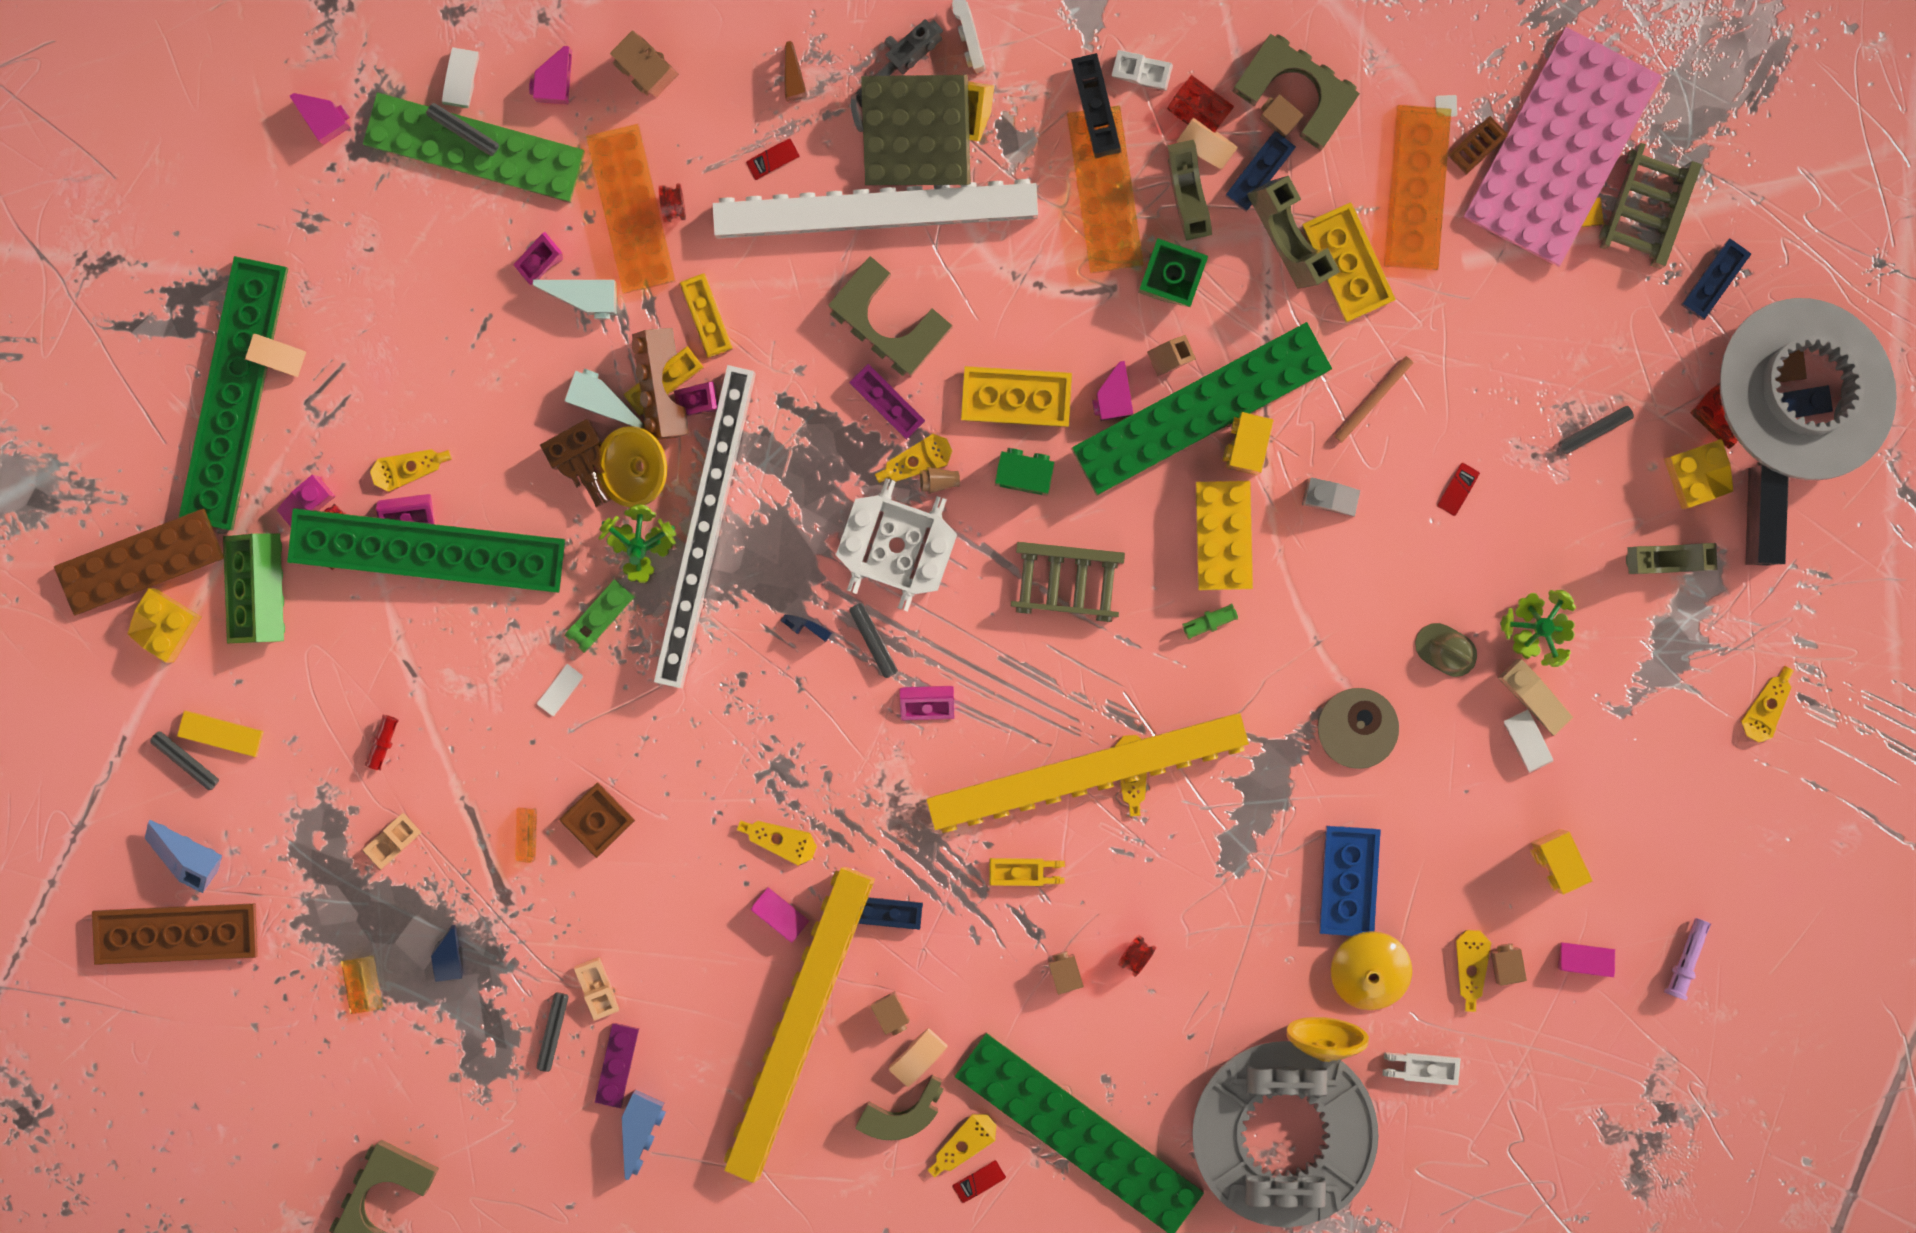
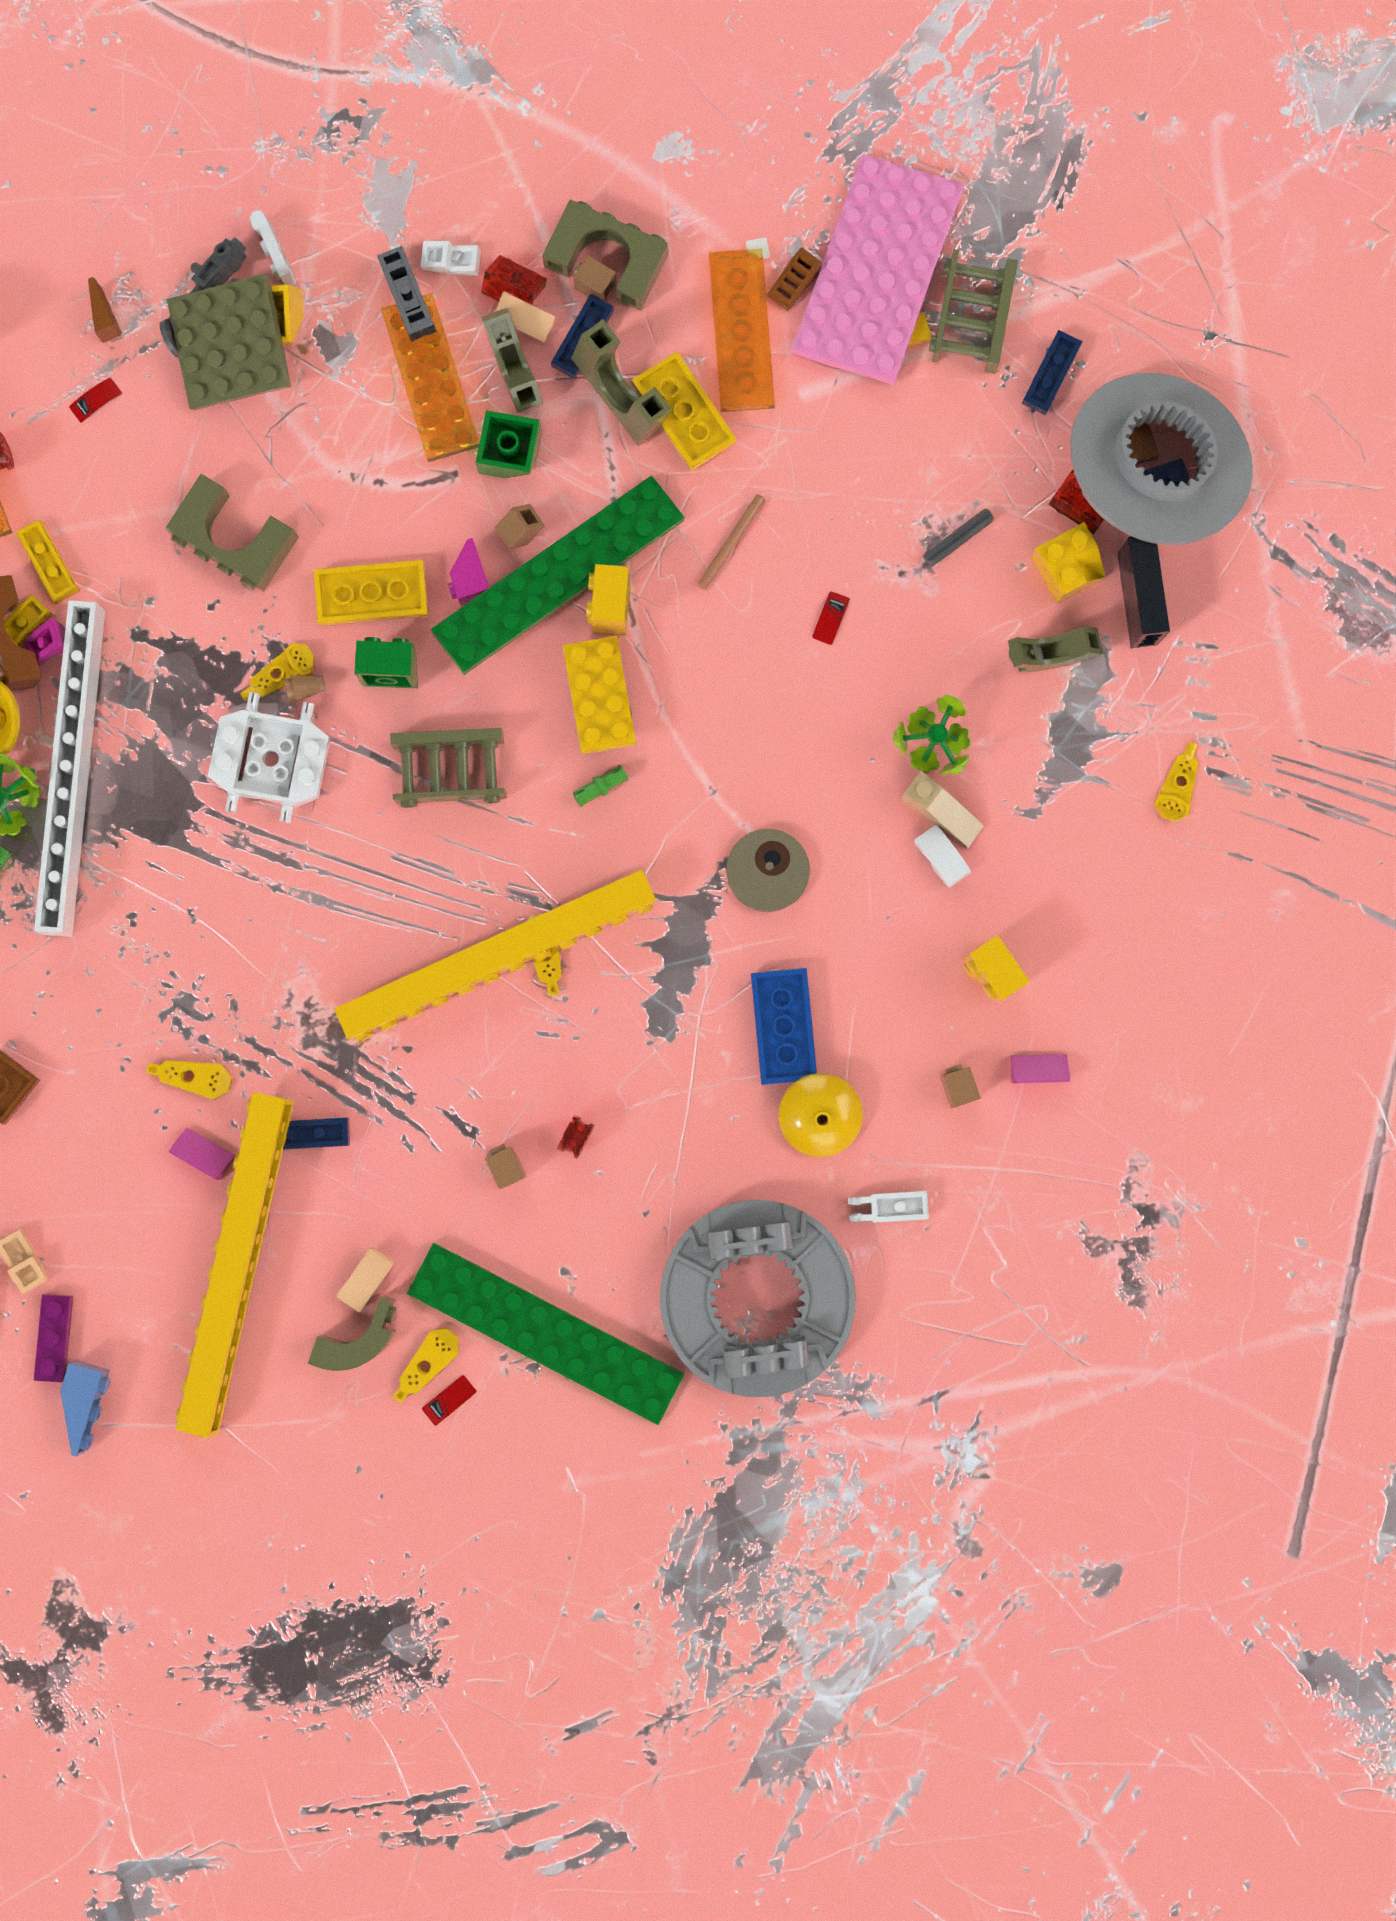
camera: 10 degrees left, 5 degrees down
white brick [713,179,1038,239] -> none
dark blue slope [781,614,833,642] -> none
magenta plate [849,364,925,440] -> none
dark grey axle [849,603,898,678] -> none
medium nougat brick [871,991,910,1036] -> none
dark pink slope [900,686,955,721] -> none
yellow hinge [989,858,1065,886] -> none
yellow dish [1287,1017,1369,1062] -> none
light grey slope [1302,477,1361,517] -> none
olive piece [1415,623,1477,677] -> none
yellow piece [1456,930,1491,1012] -> none
lavender pin [1664,918,1711,1001] -> none

